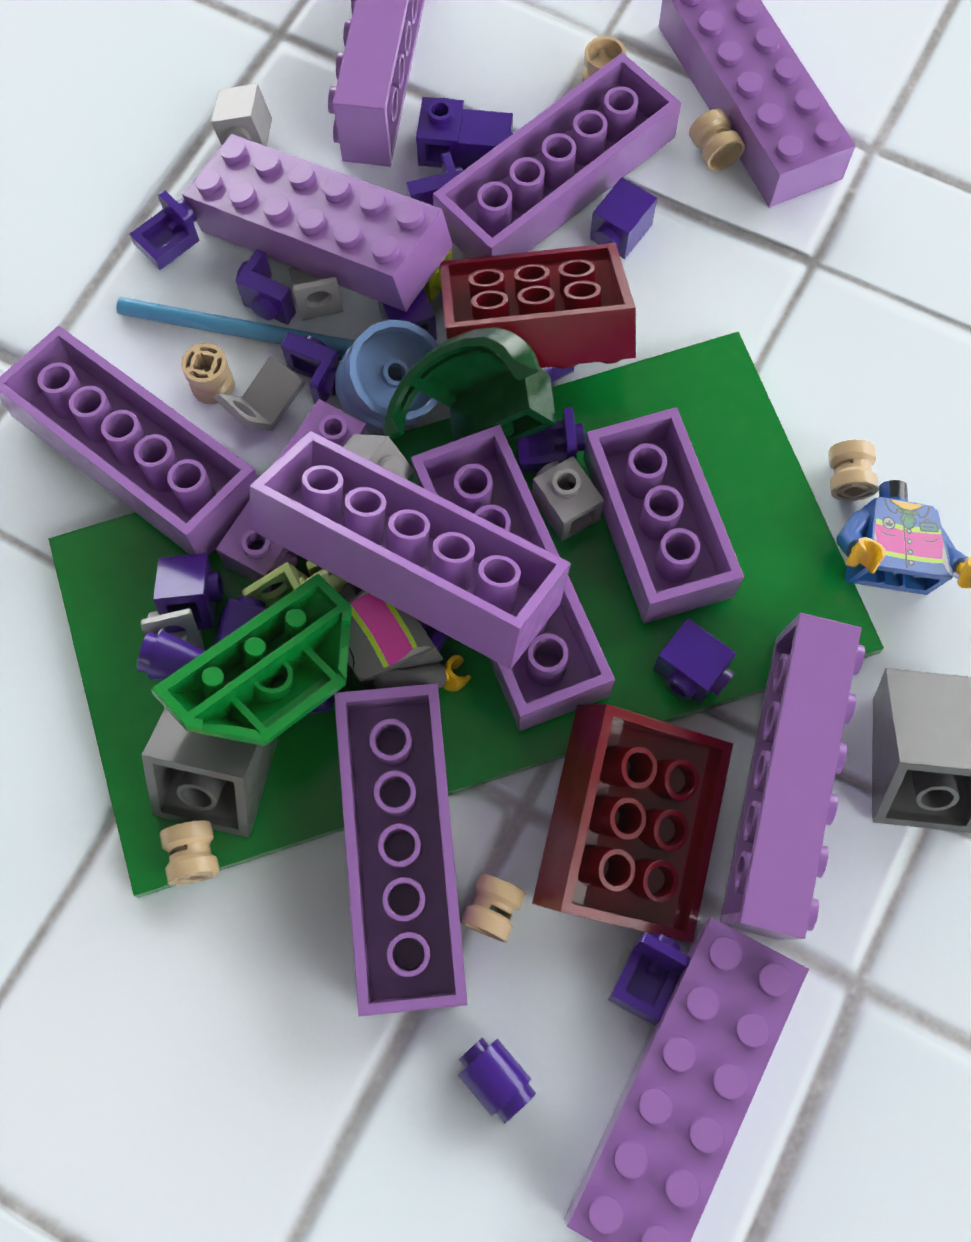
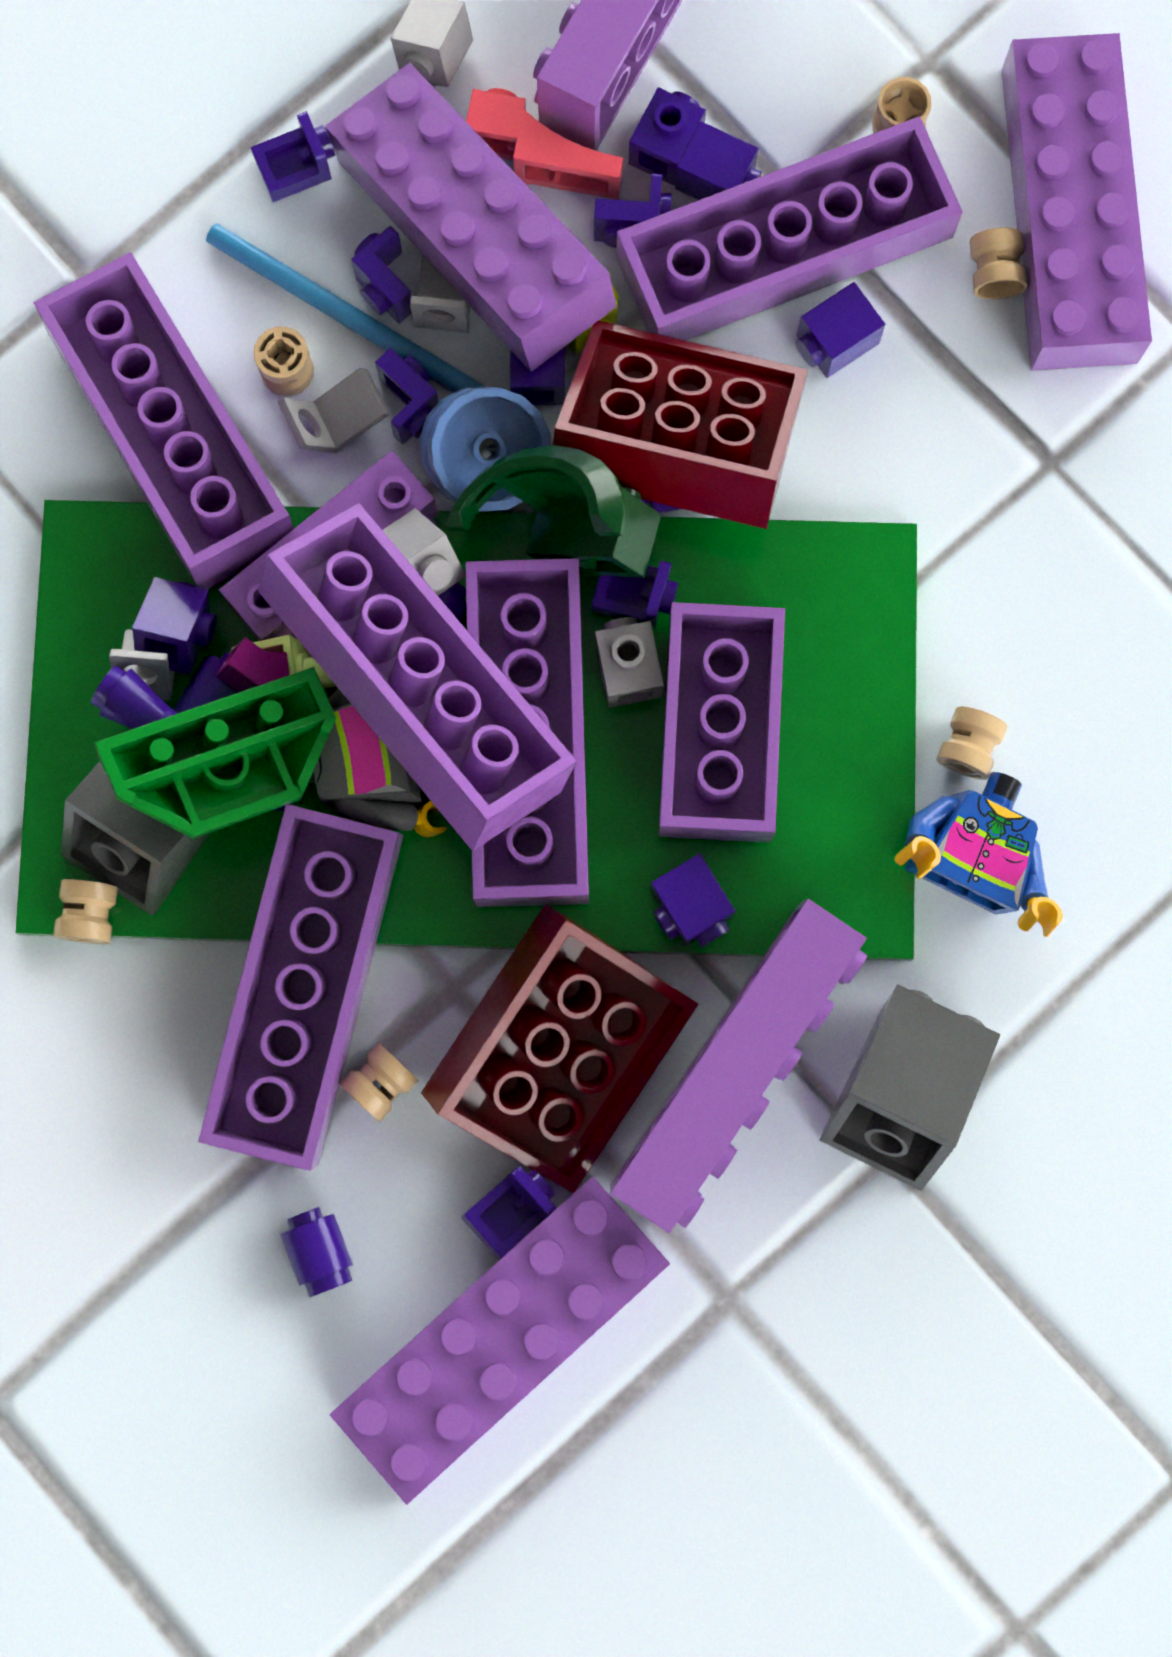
camera: 20 degrees right, 10 degrees up
none -> magenta piece [216,637,290,692]
none -> coral slope [466,88,623,200]

